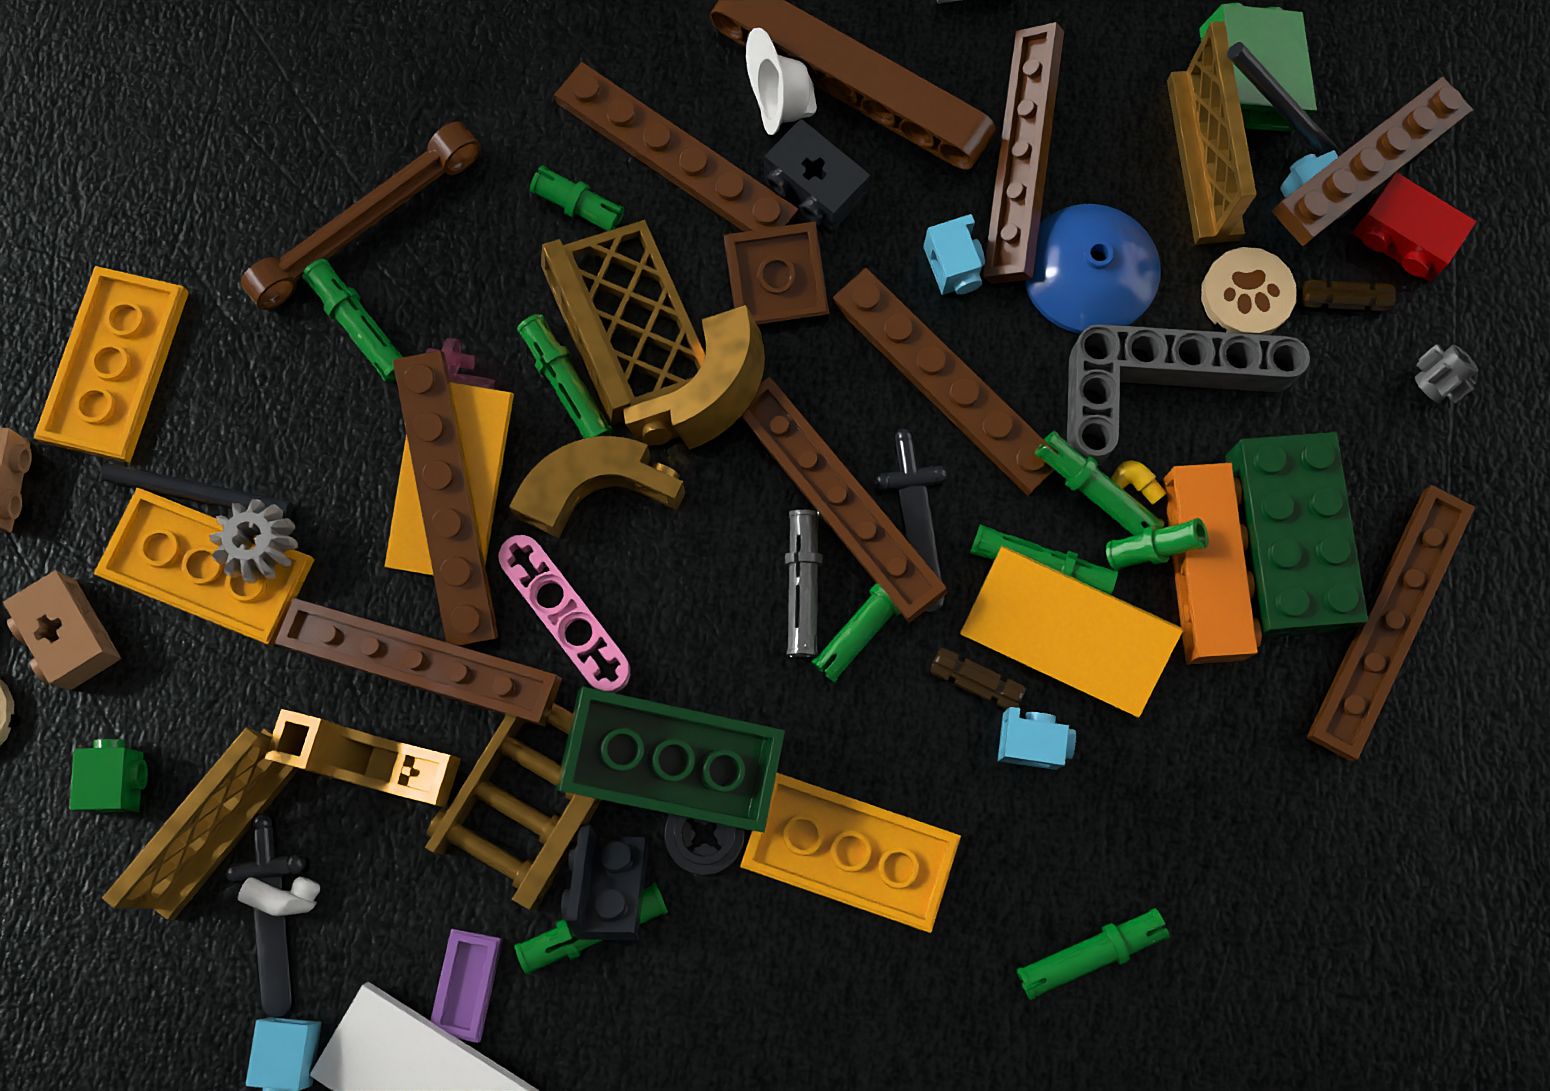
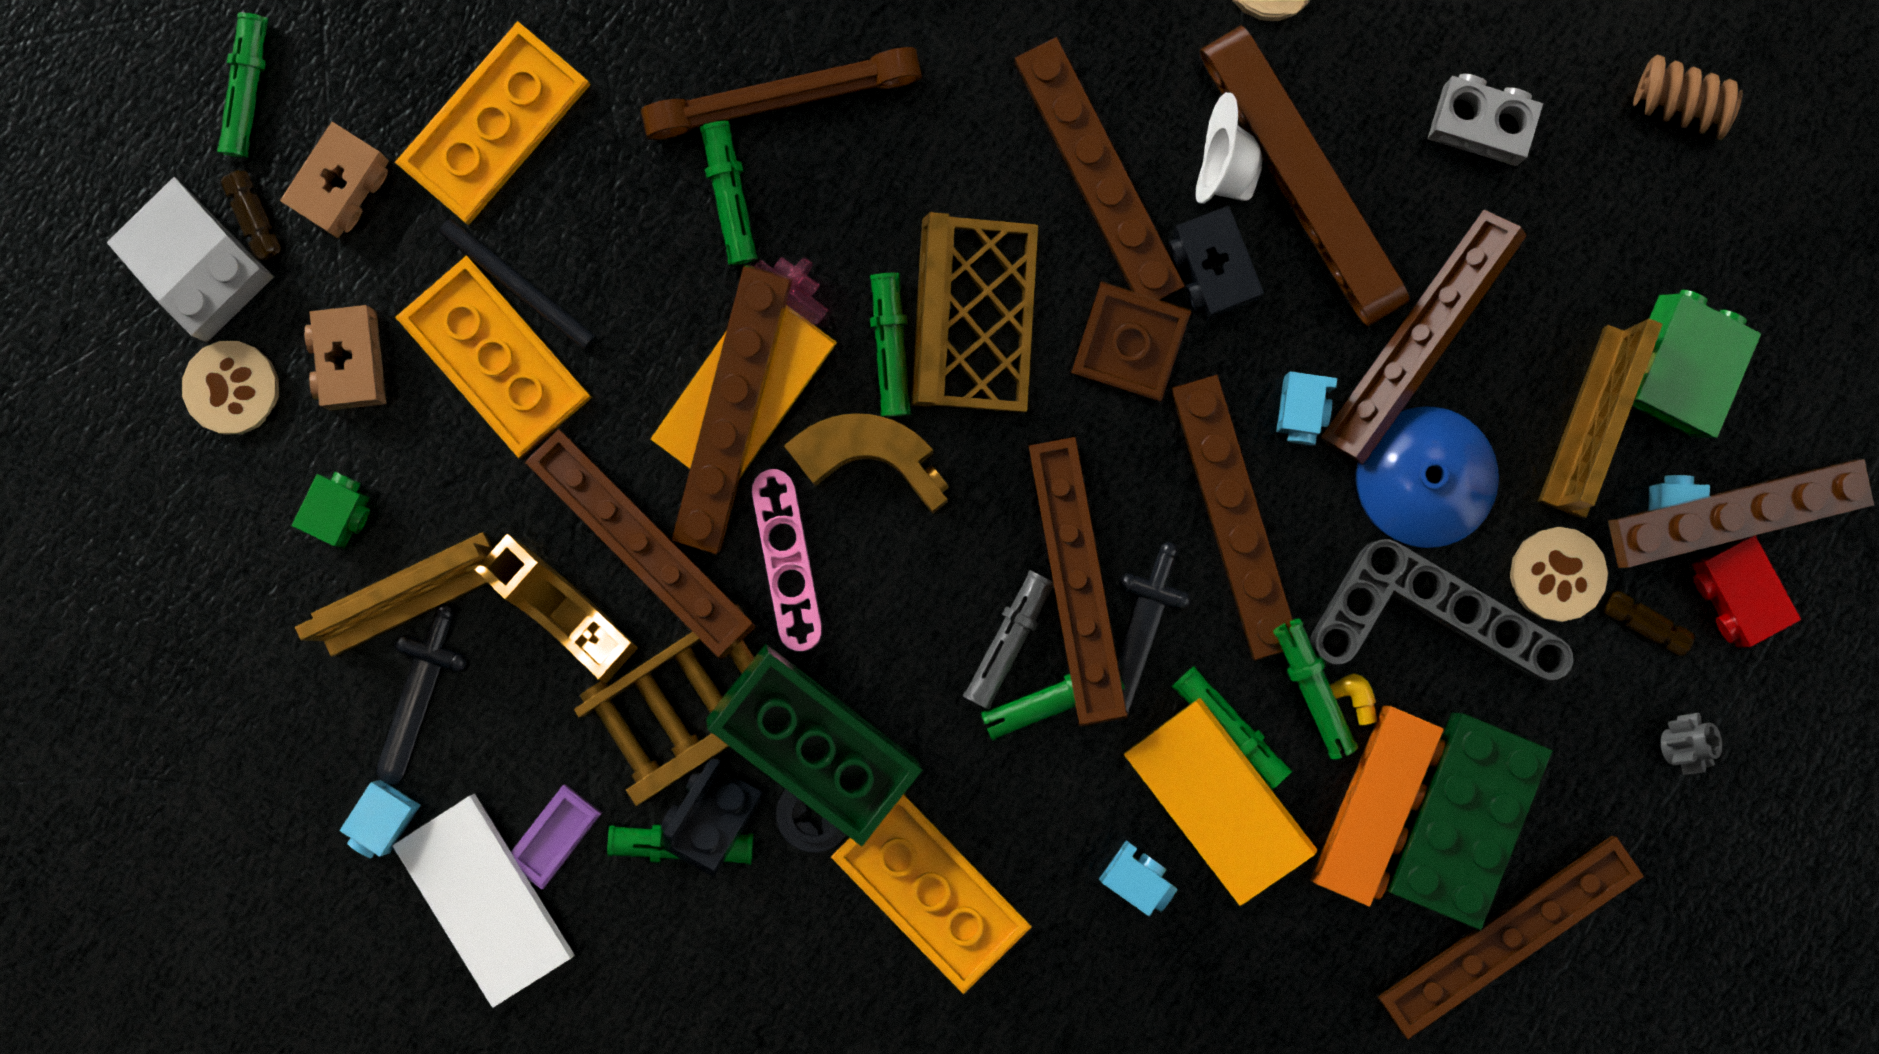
camera: 30 degrees right, 10 degrees up
light grey gear [209,499,298,584] -> none
white arm [238,877,320,916] -> none
green pin [530,165,624,232] -> none
pearl gold arch [623,305,765,450] -> none
dark brown axle [930,648,1025,710] -> none
green pin [1106,518,1209,571] -> none
black bar [1227,42,1343,157] -> none

